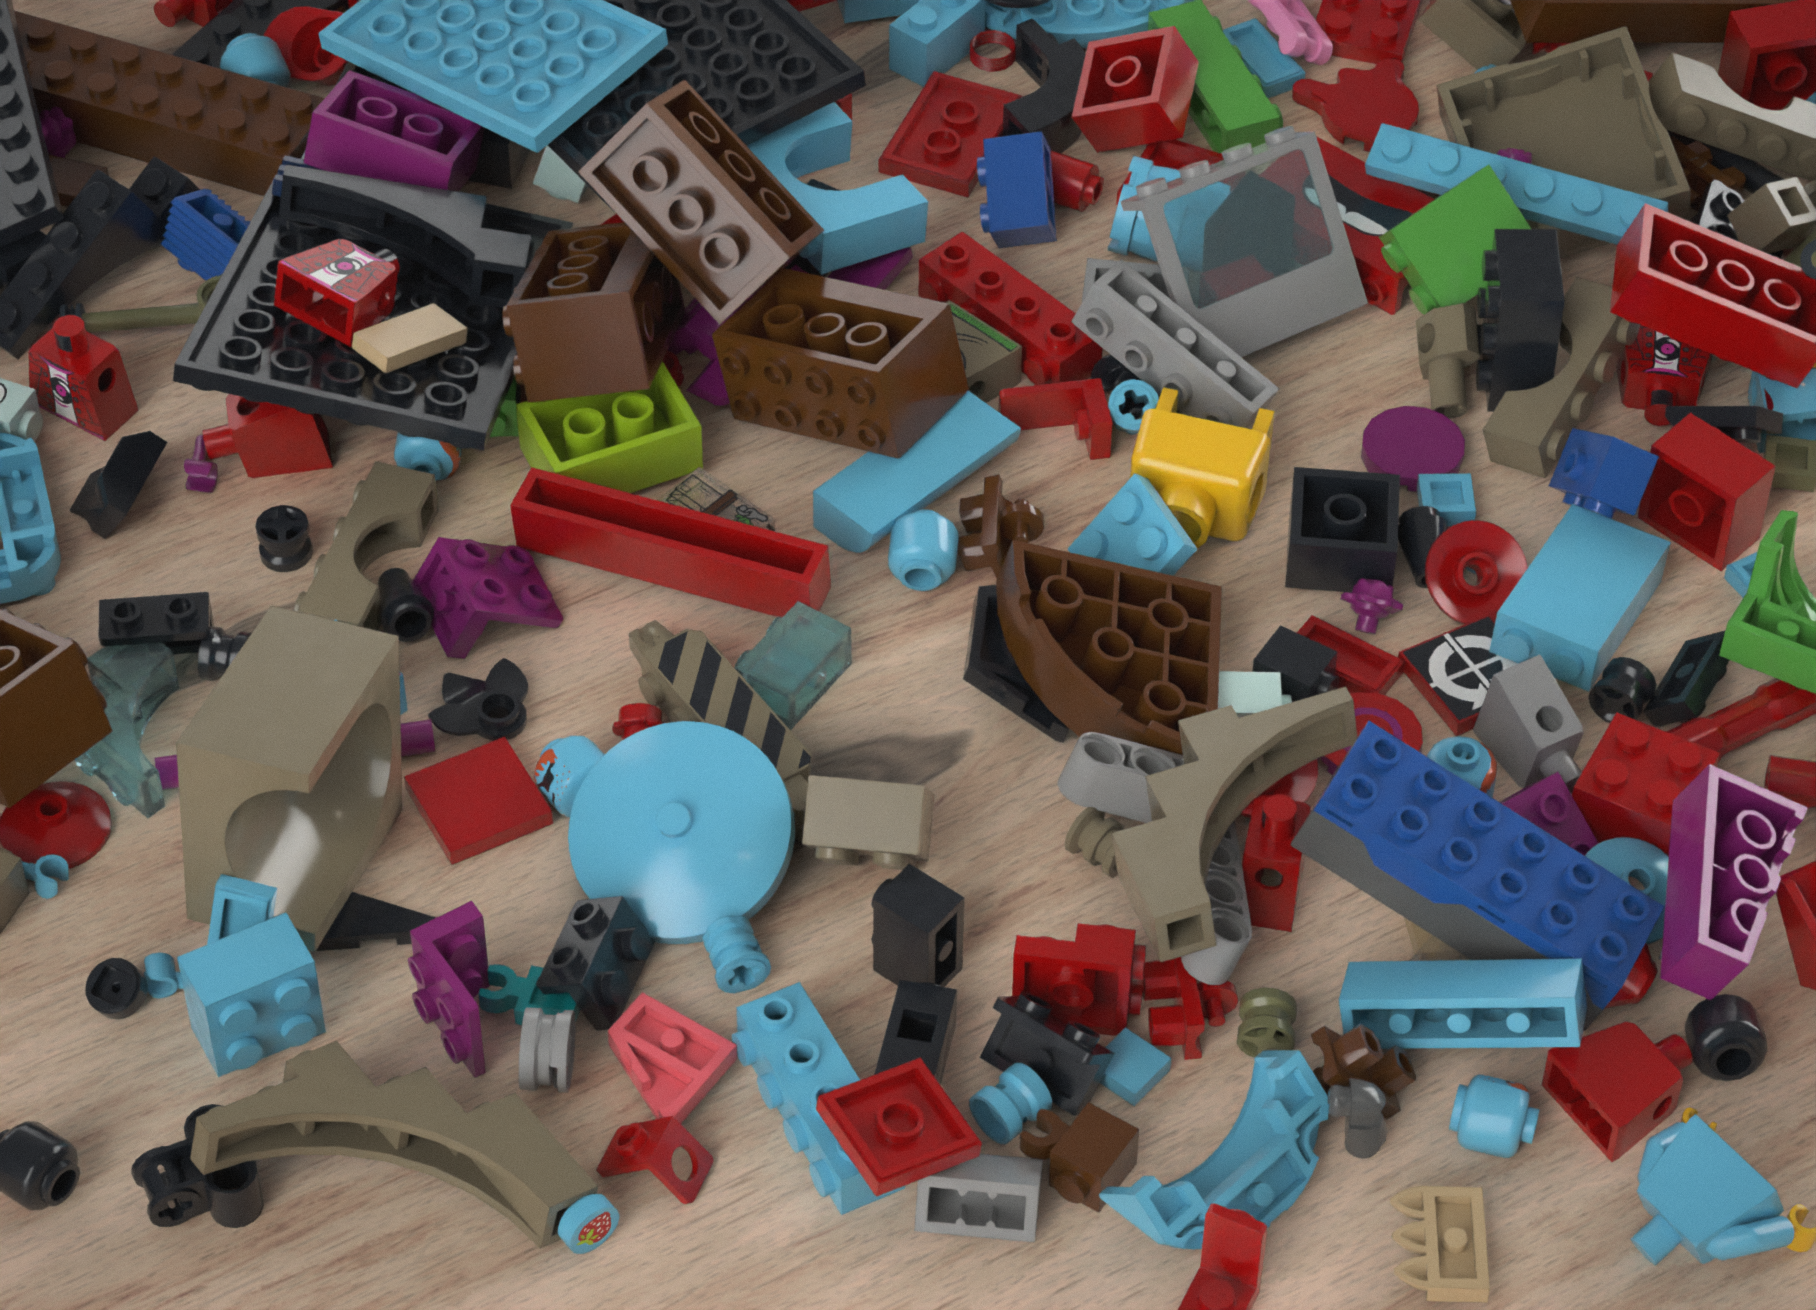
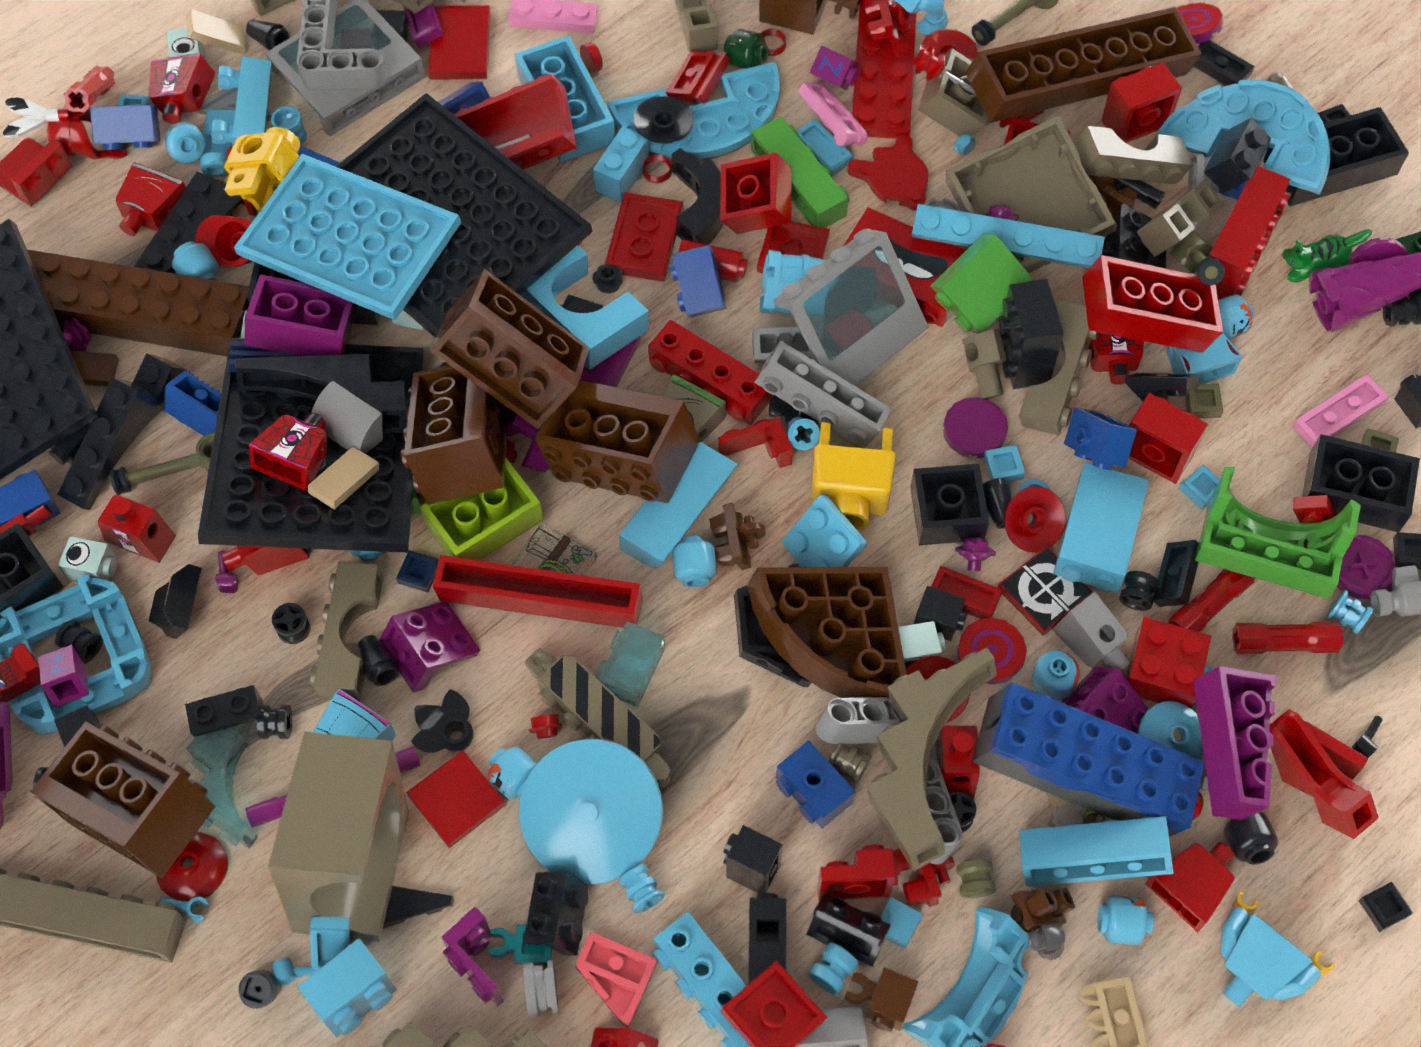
camera: 10 degrees left, 15 degrees up
dark tan brick [802,775,935,870] -> none
none -> light grey brick [312,381,383,454]
none -> dark blue tile [396,550,439,593]
none -> black plate [592,264,623,293]
none -> blue brick [776,740,856,829]
none -> black wheel [949,791,977,833]

